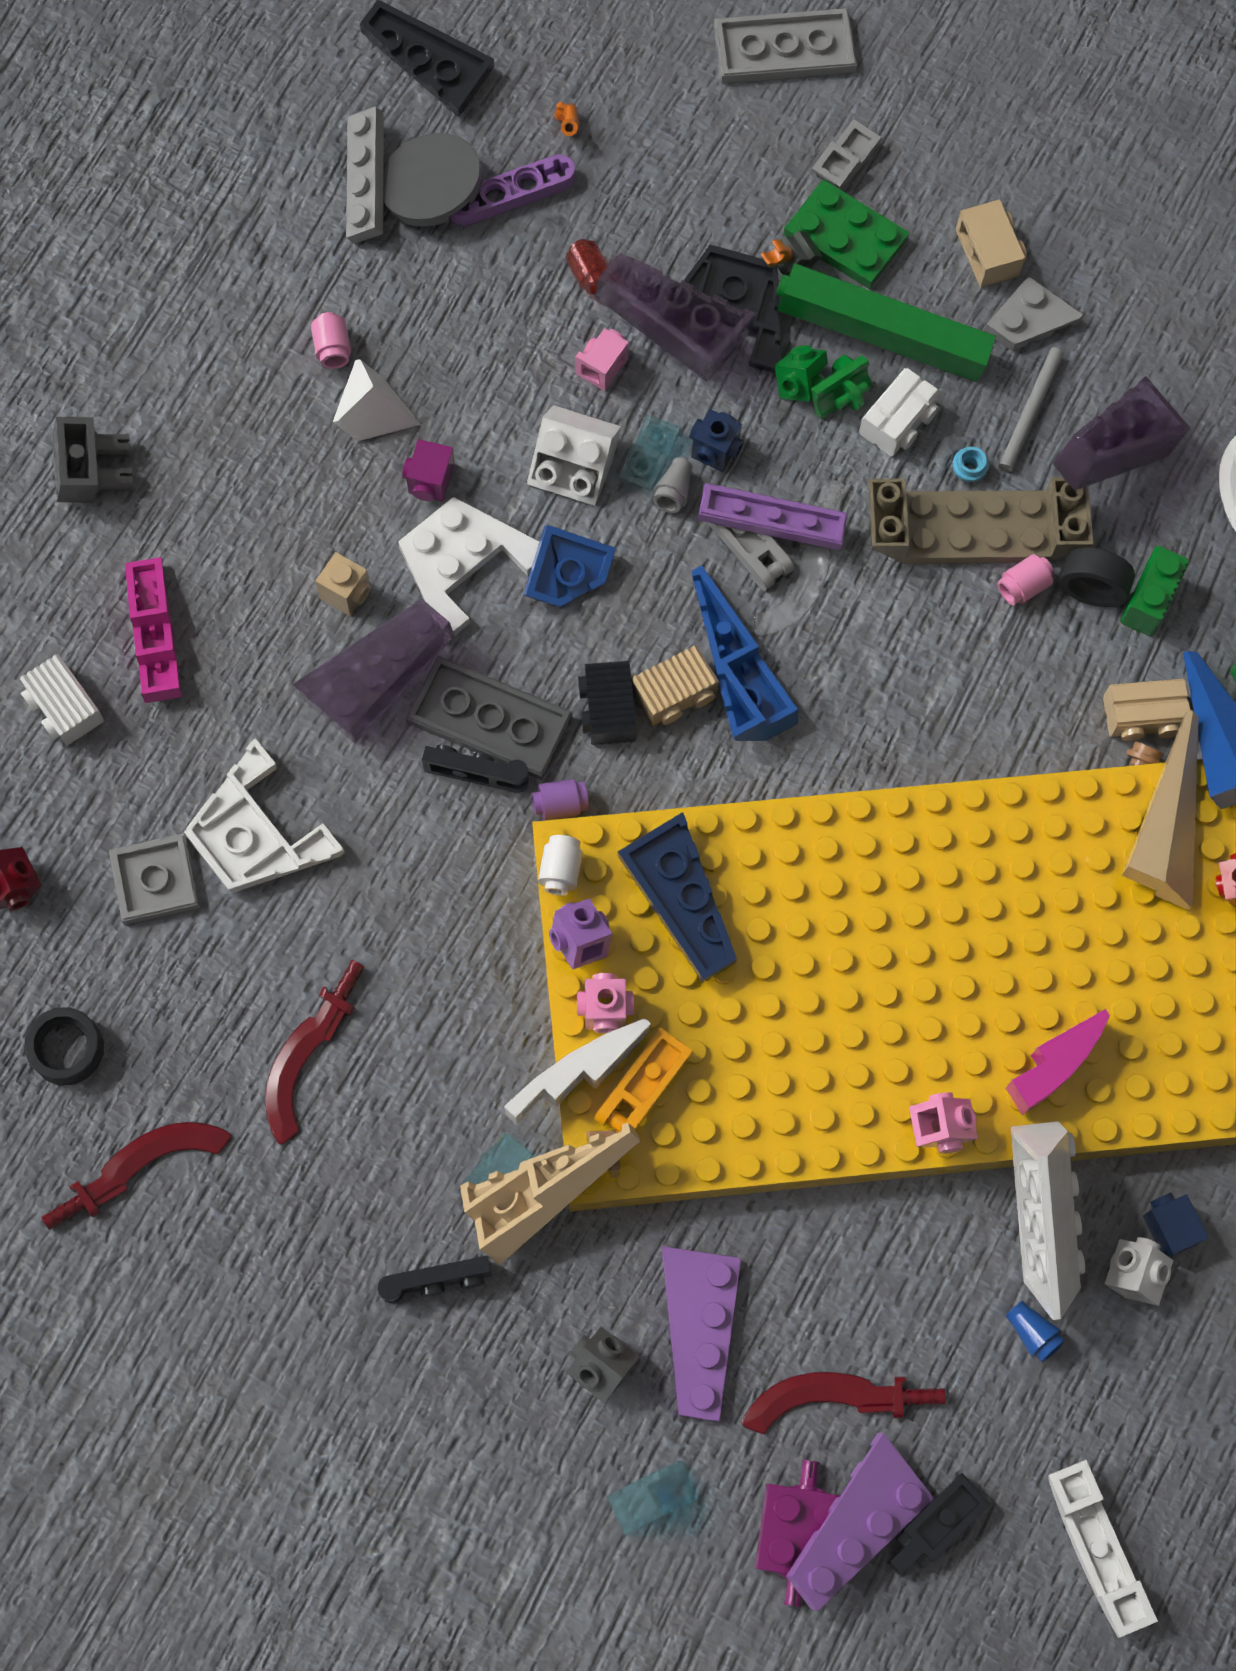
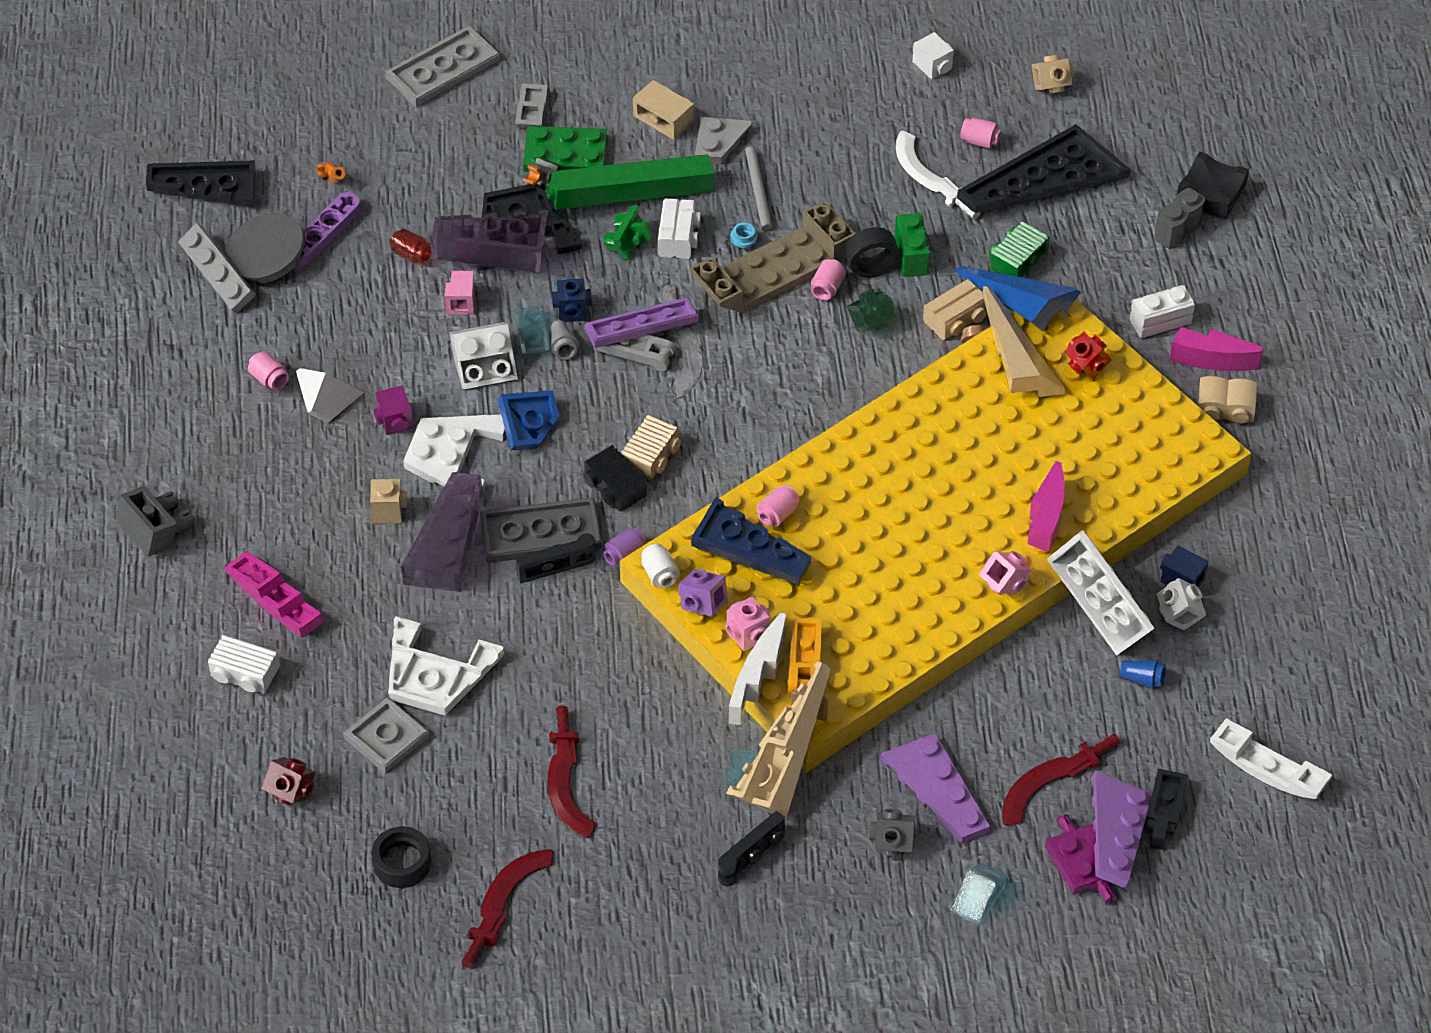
camera: 30 degrees left, 20 degrees down
blue wedge [691,566,798,741] -> none
green bracket [775,345,828,402] -> none
clear purple wedge [1053,376,1190,491] -> none
none -> bright pink brick [757,485,799,527]
none -> clear green brick [847,289,896,331]

